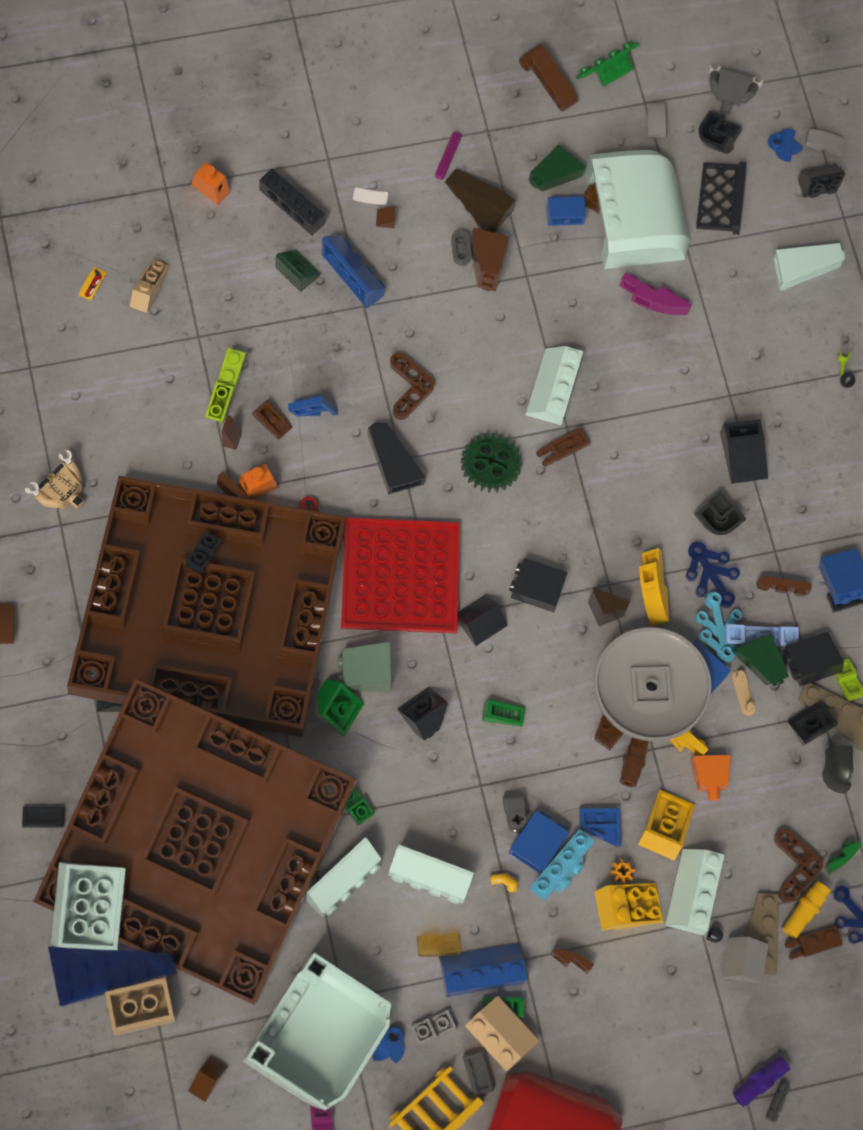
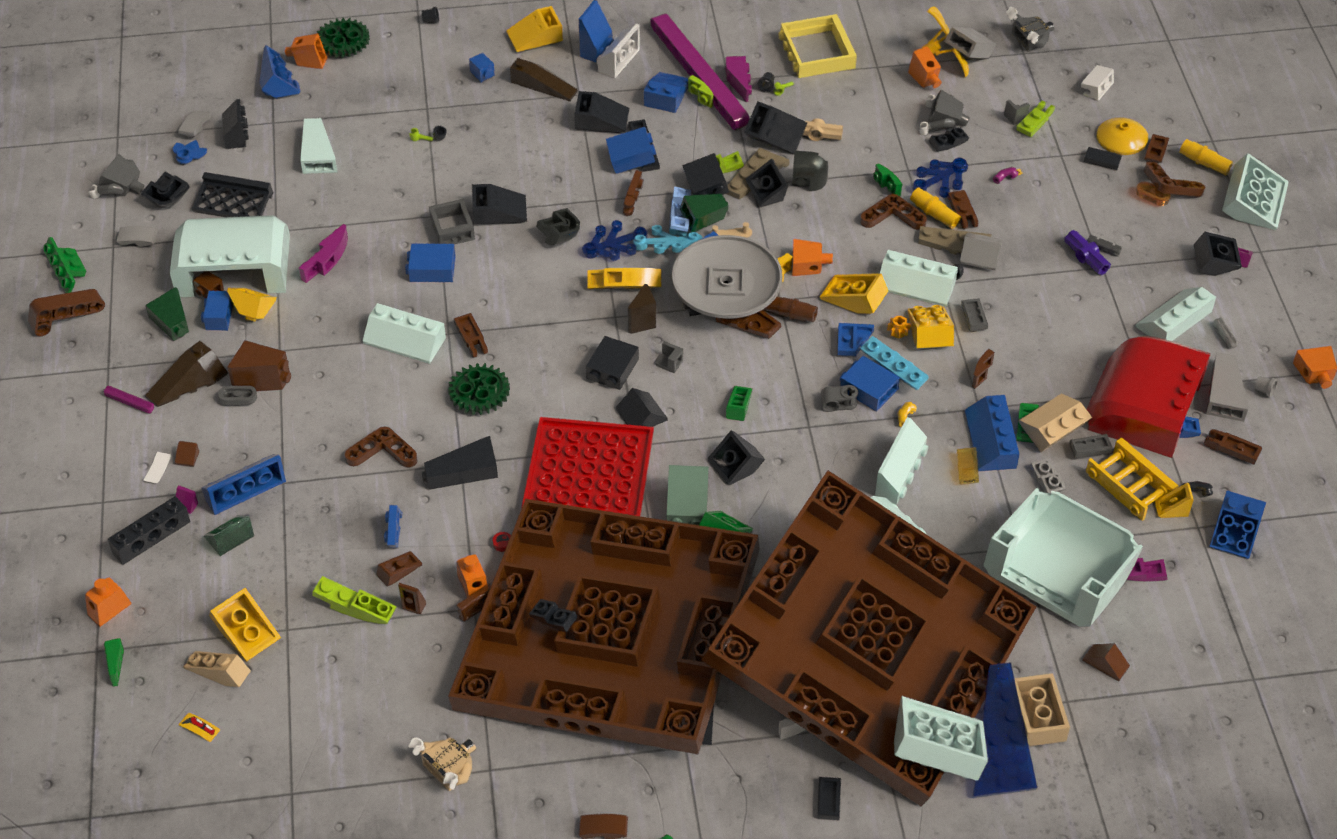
camera: 75 degrees left, 20 degrees down
none -> green slope [104,638,124,687]
none -> magenta slope [176,485,198,514]
none -> yellow slope [209,588,281,662]
none -> yellow slope [227,288,277,321]
none -> blue brick [405,244,456,282]
none -> dark grey window [429,199,475,245]
none -> dark grey panel [655,341,683,373]
none -> dark grey plate [961,298,988,331]

